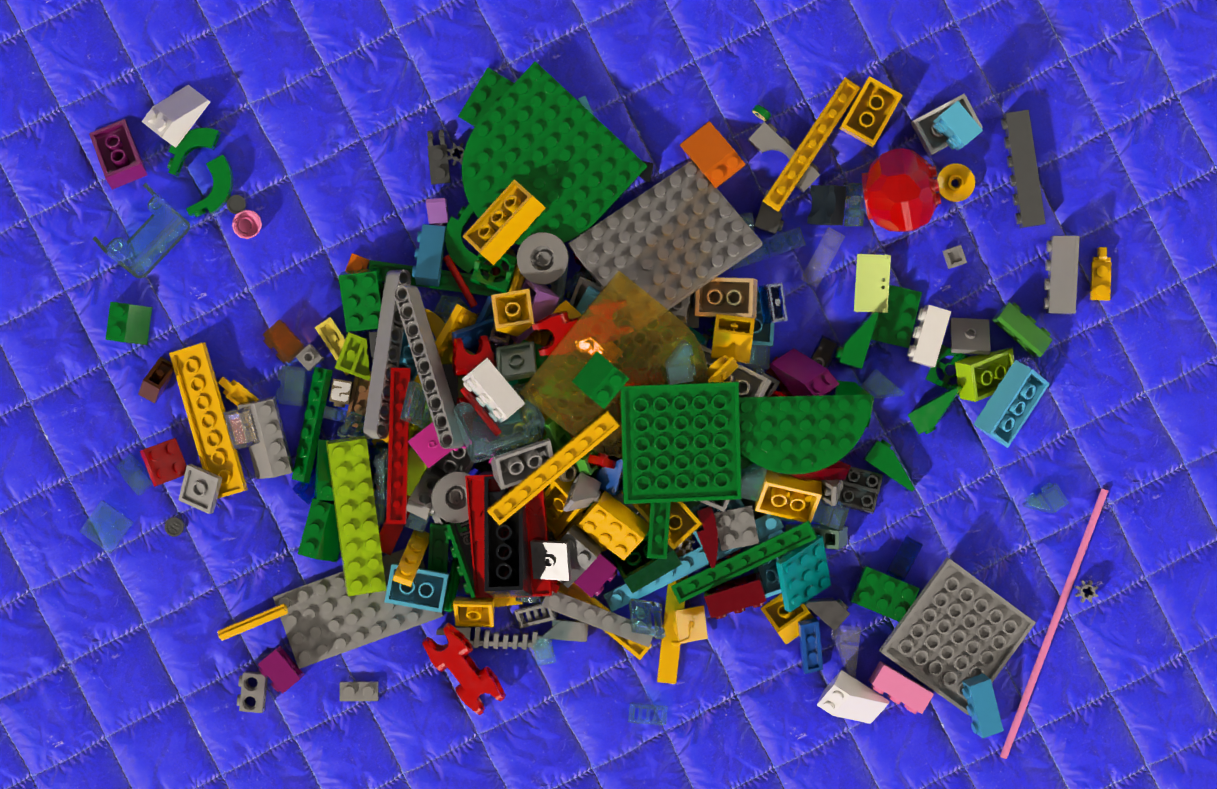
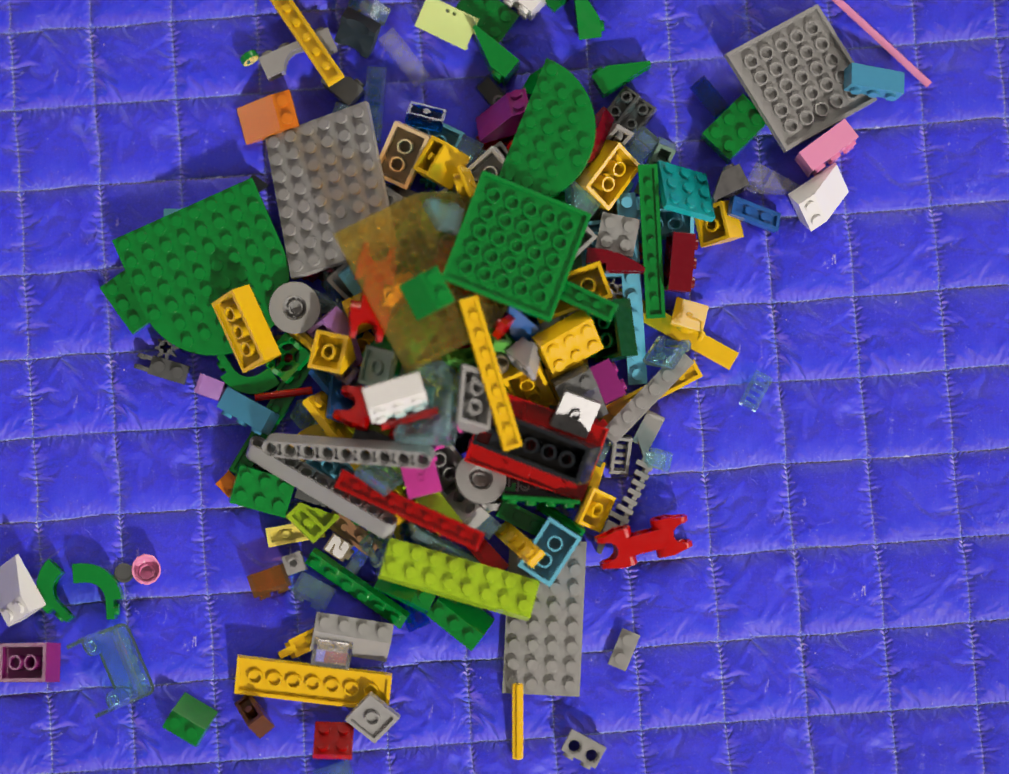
camera: 65 degrees left, 5 degrees down
dark grey piece [165,517,184,537] -> none
magenta brick [258,646,305,693] -> none
clear light blue slope [860,368,905,399] -> none

